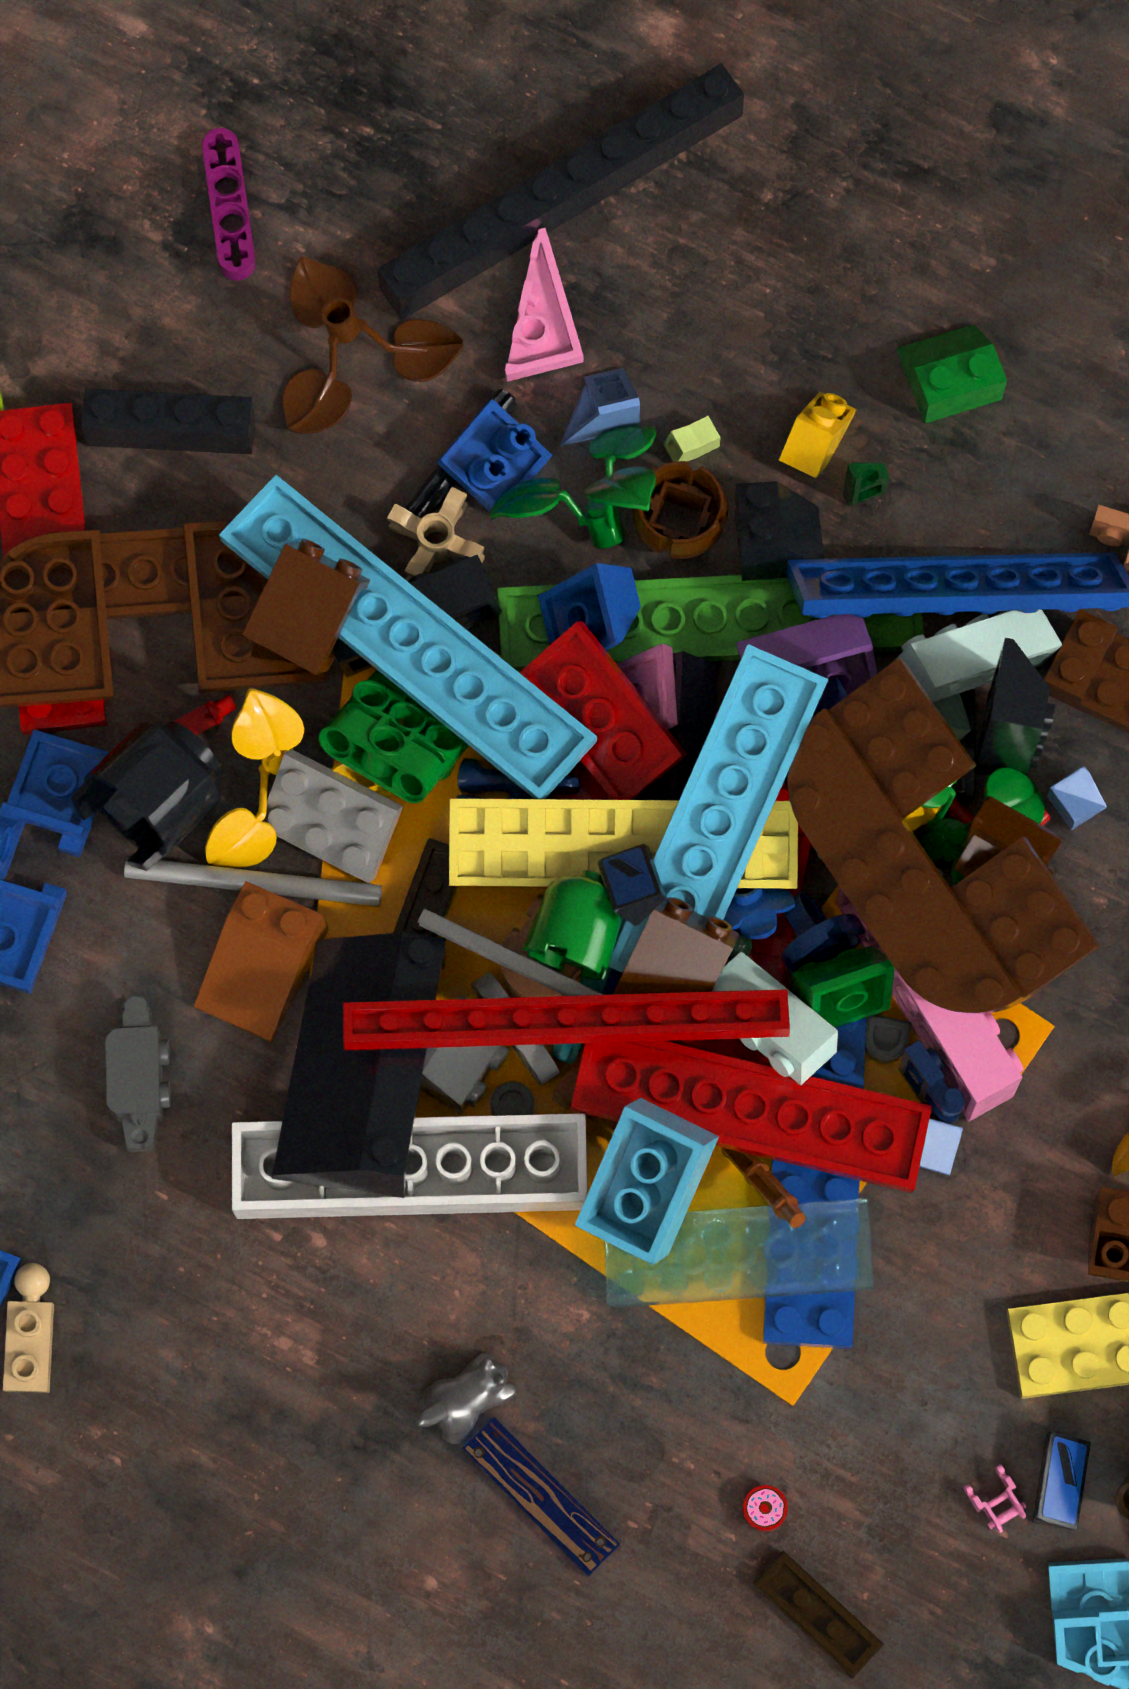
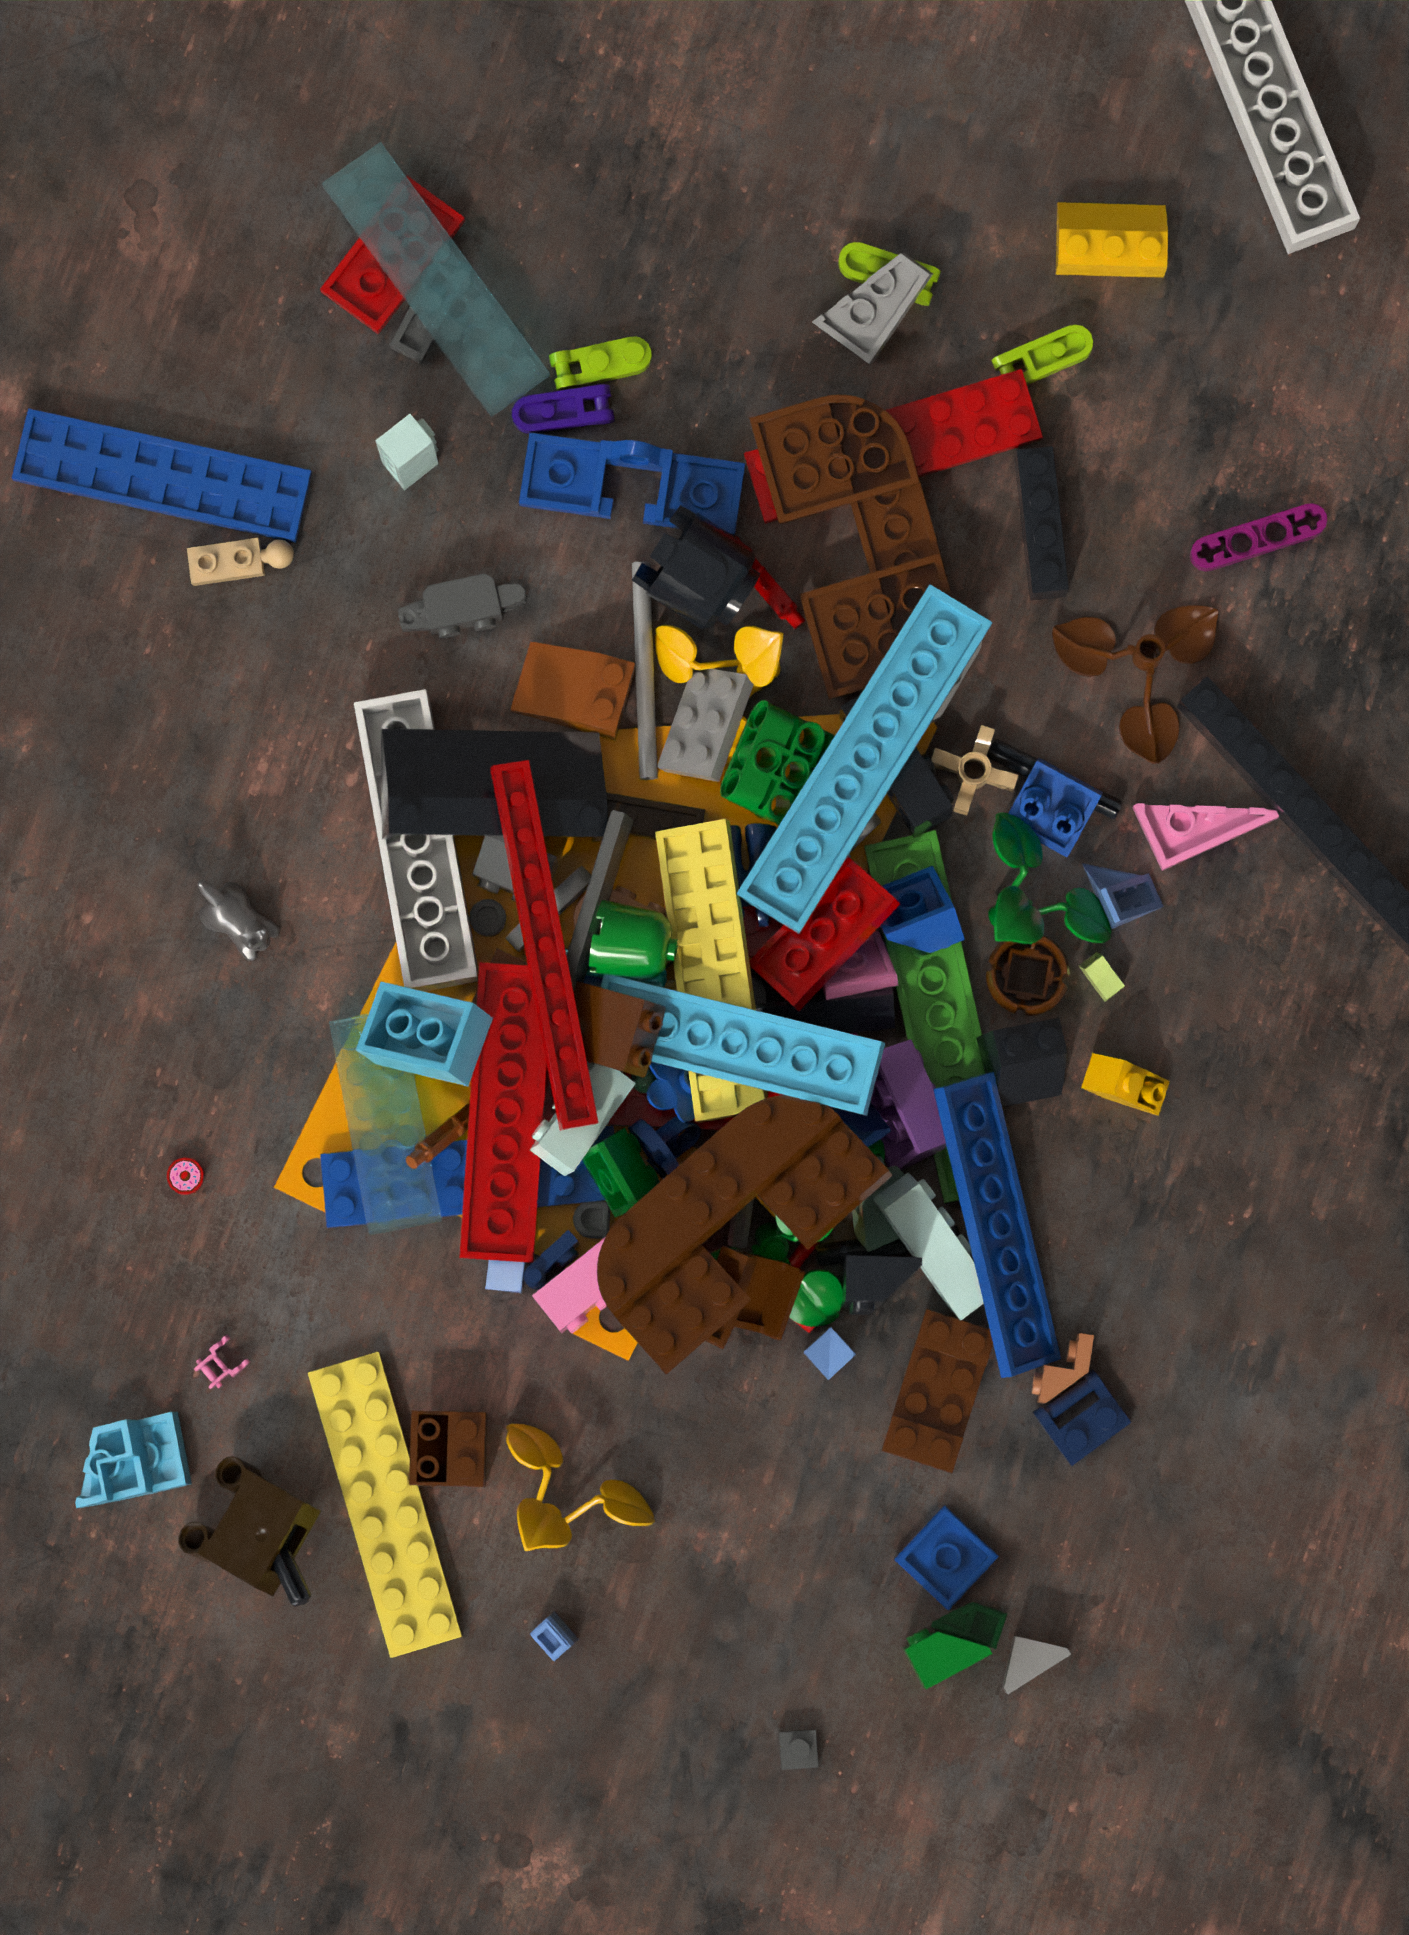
camera: 80 degrees right, 10 degrees up
reddish brown panel [242,539,371,675] -> none
clear blue tile [462,1417,620,1578] -> none
slope [597,844,666,926] -> none
dark brown tile [753,1550,884,1679] -> none
dark green tile [843,463,890,506] -> none
green slope [897,324,1007,424] -> none
slope [1032,1431,1091,1531] -> none

